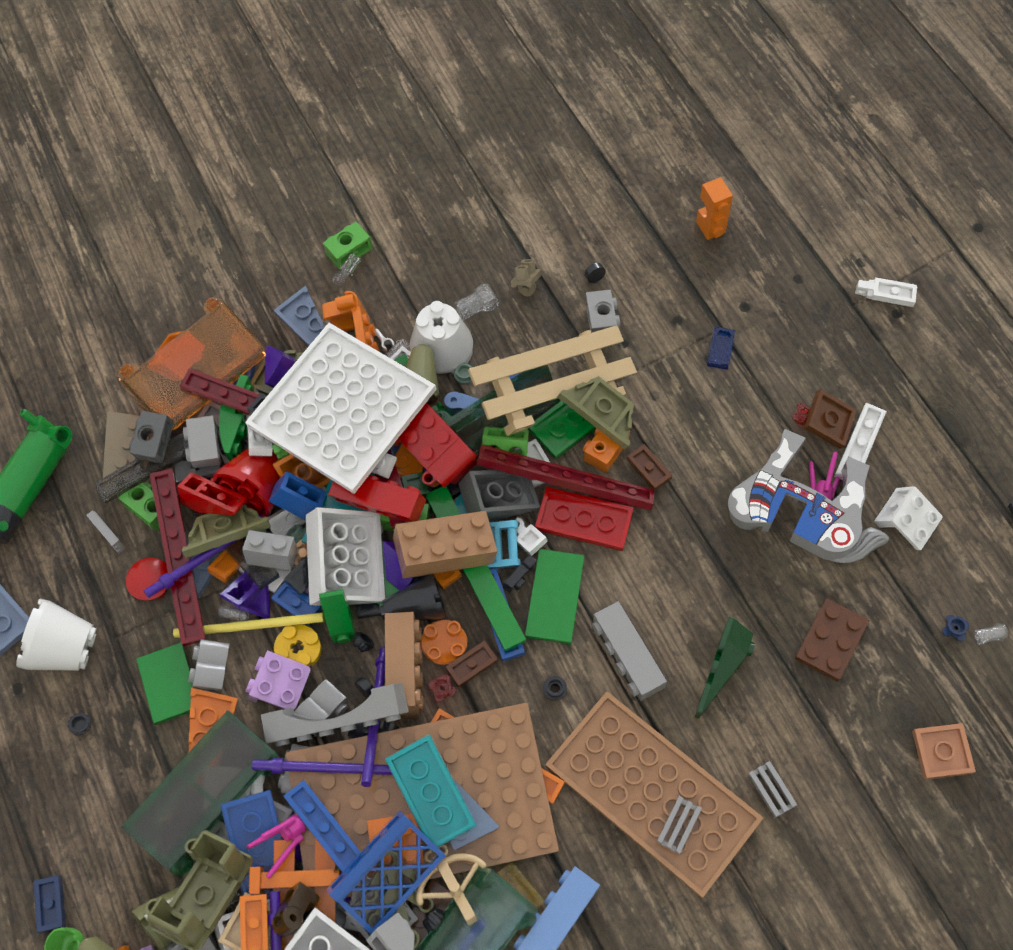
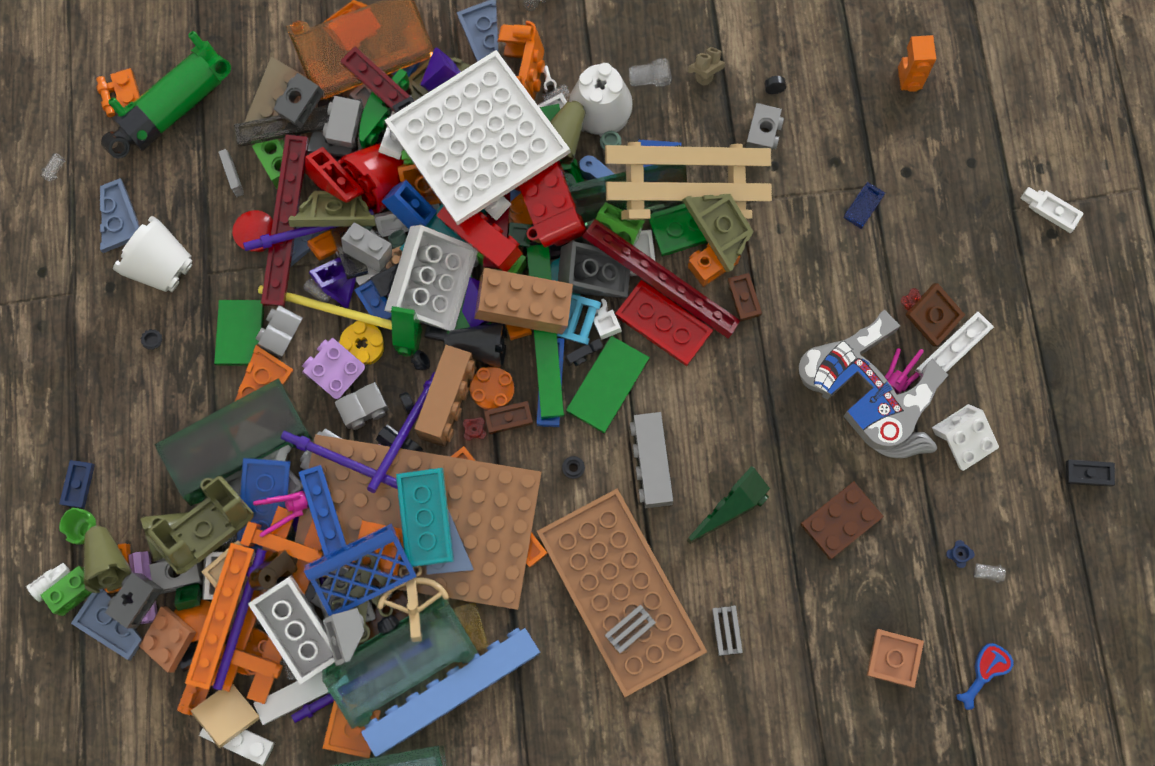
camera: 20 degrees right, 10 degrees up
light grey arch [261,683,409,747] -> none

